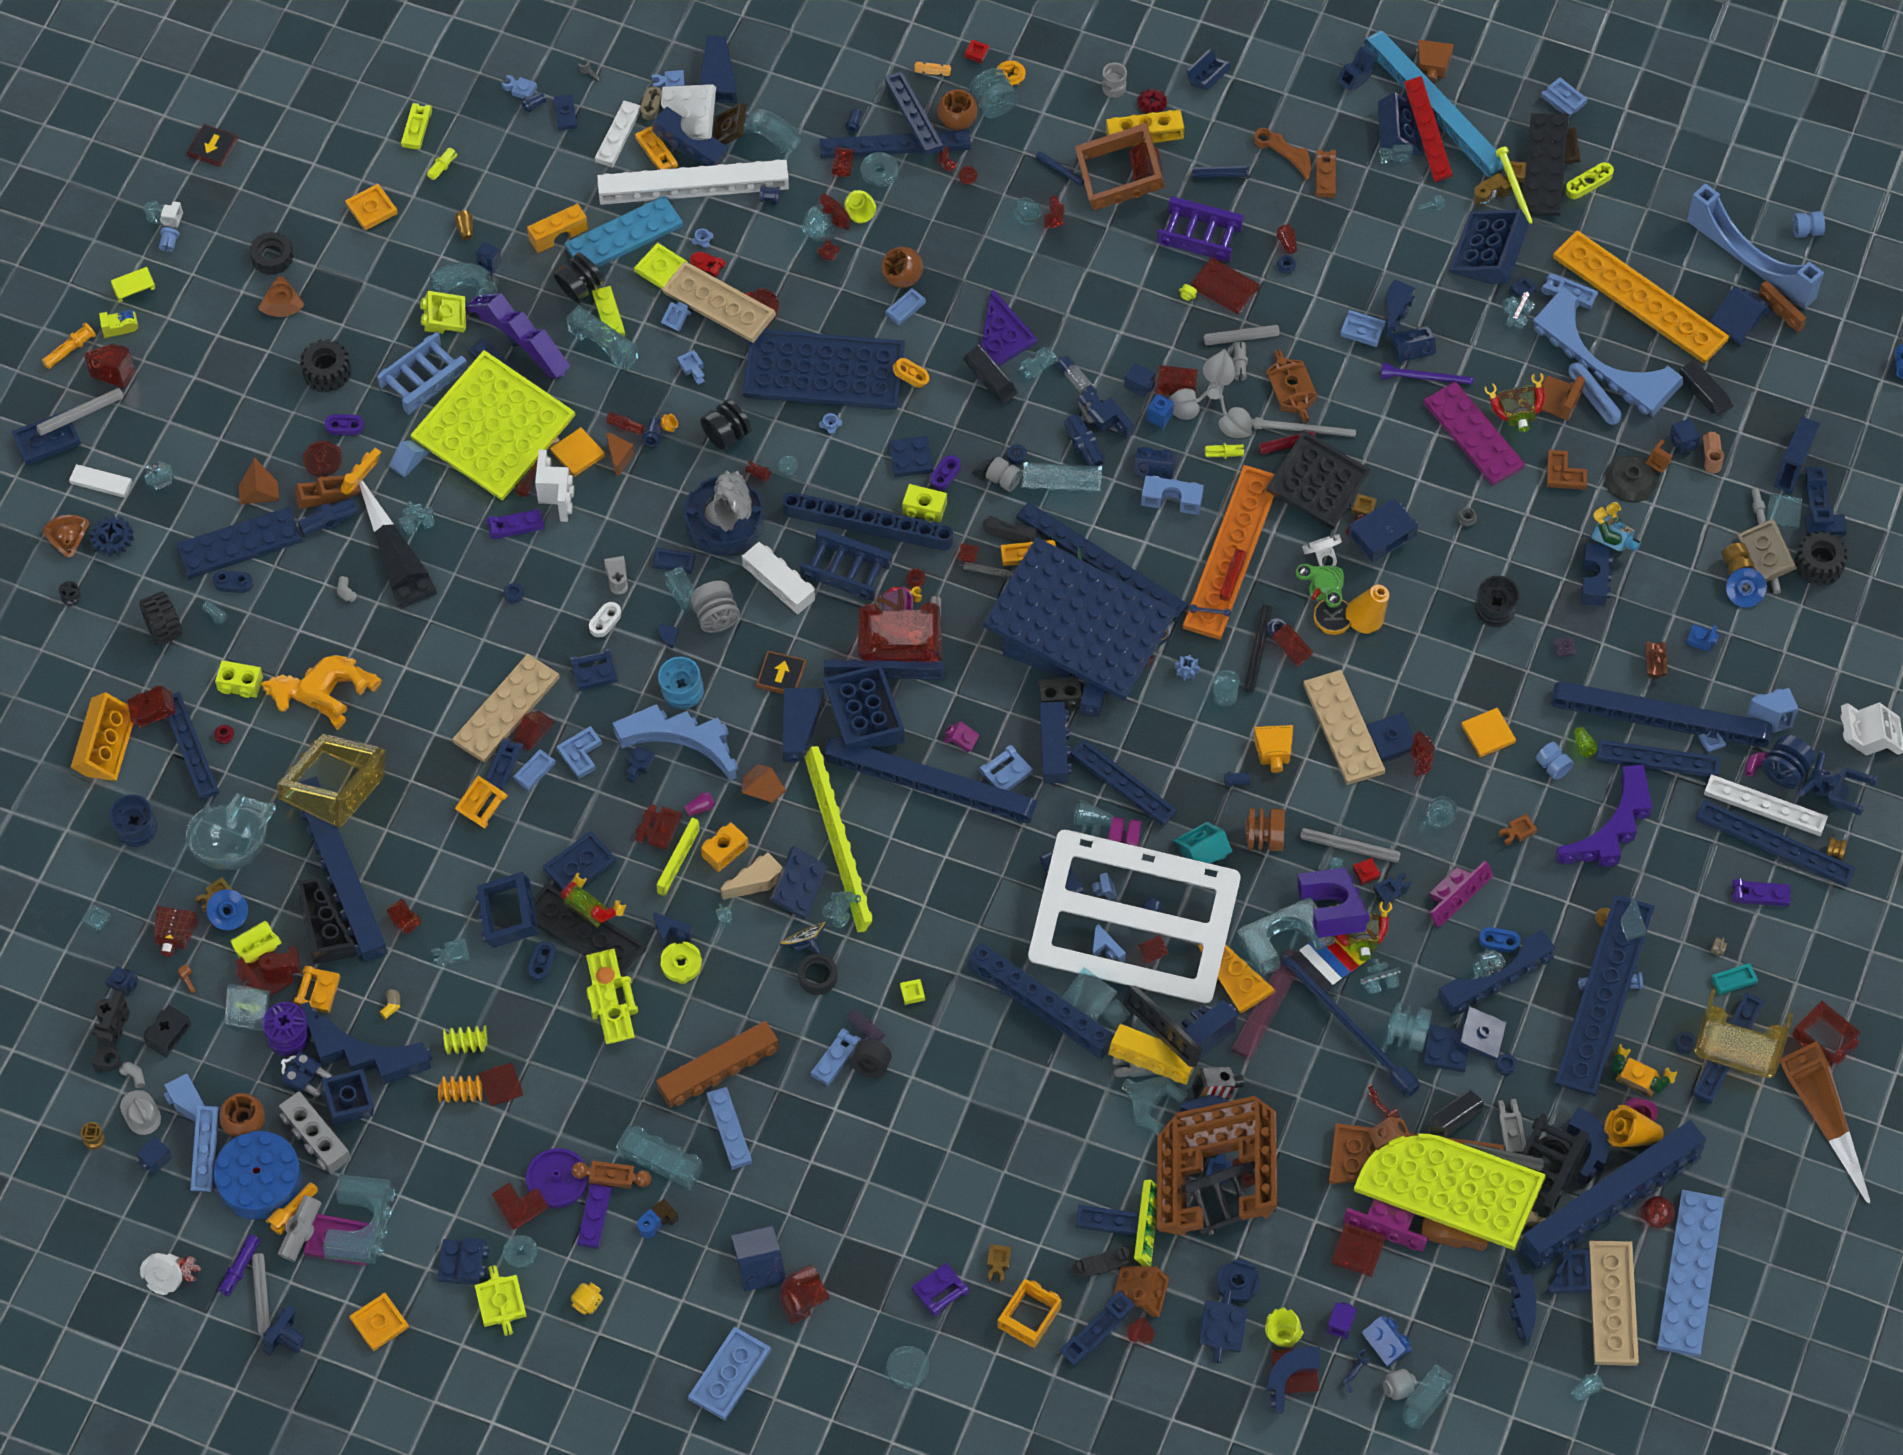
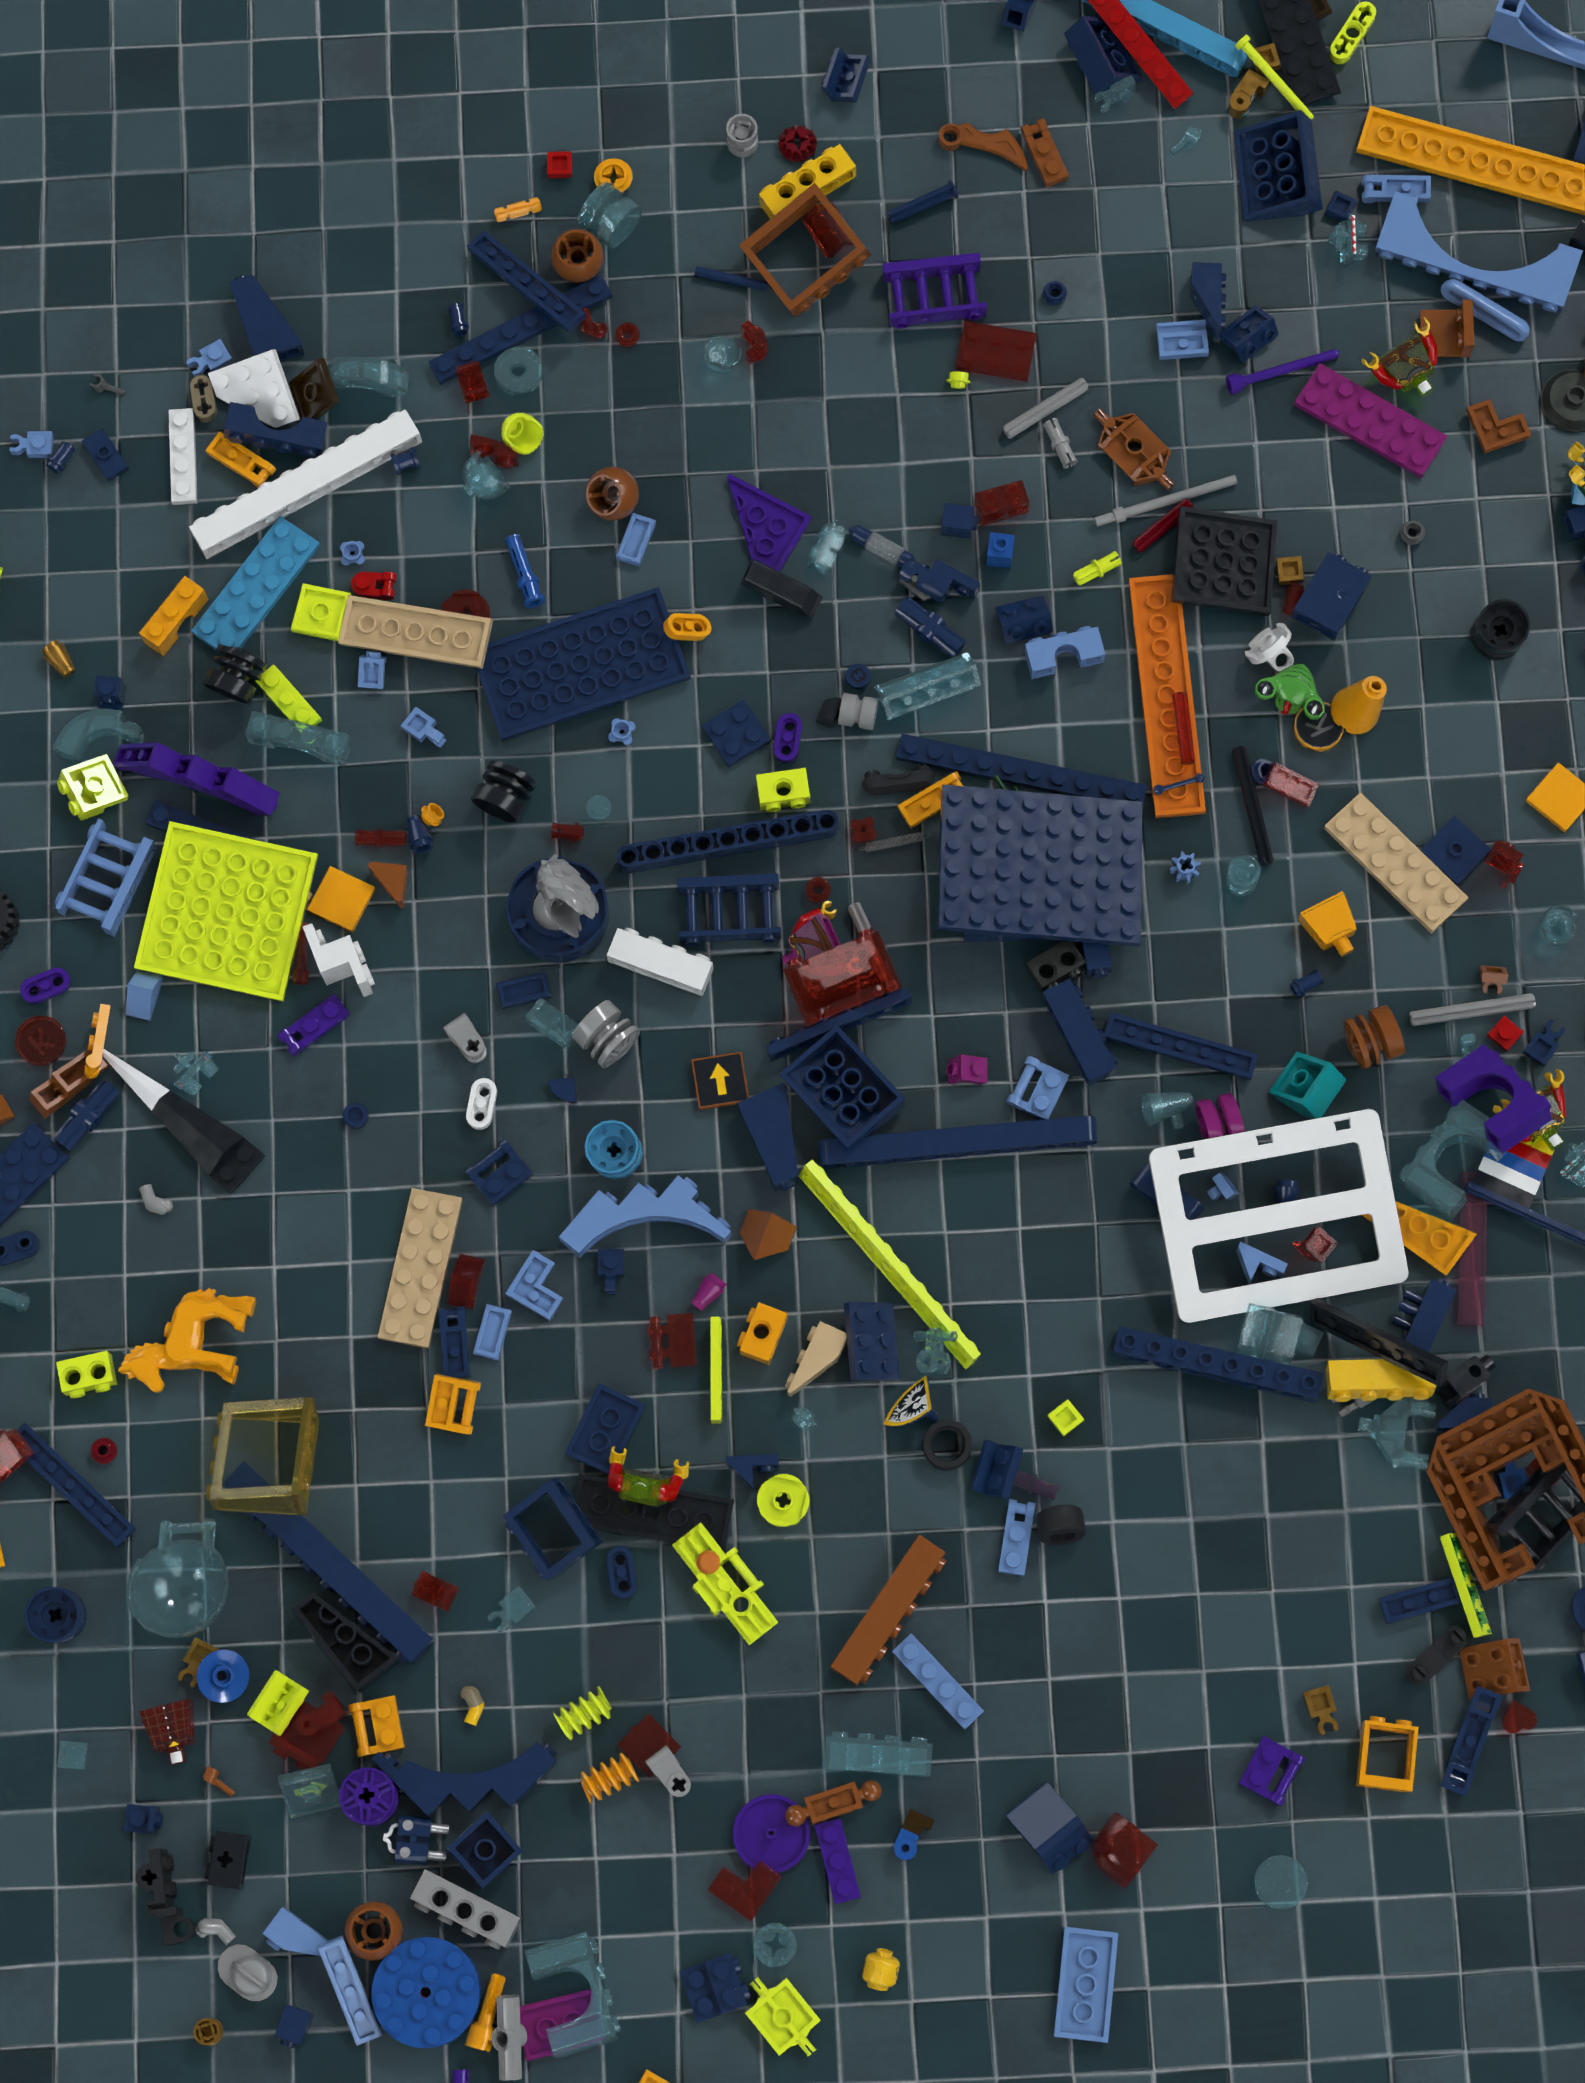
camera: 20 degrees left, 15 degrees up
clear red plate [817,240,840,260] -> none
light grey plant [1168,349,1252,438] -> none
clear red cone [1277,224,1298,254] -> none
none -> blue pin [505,534,546,609]
none -> light grey piece [645,1745,691,1797]
none -> dark blue bracket [971,1440,1023,1499]
none -> dark orange tile [1479,965,1508,994]

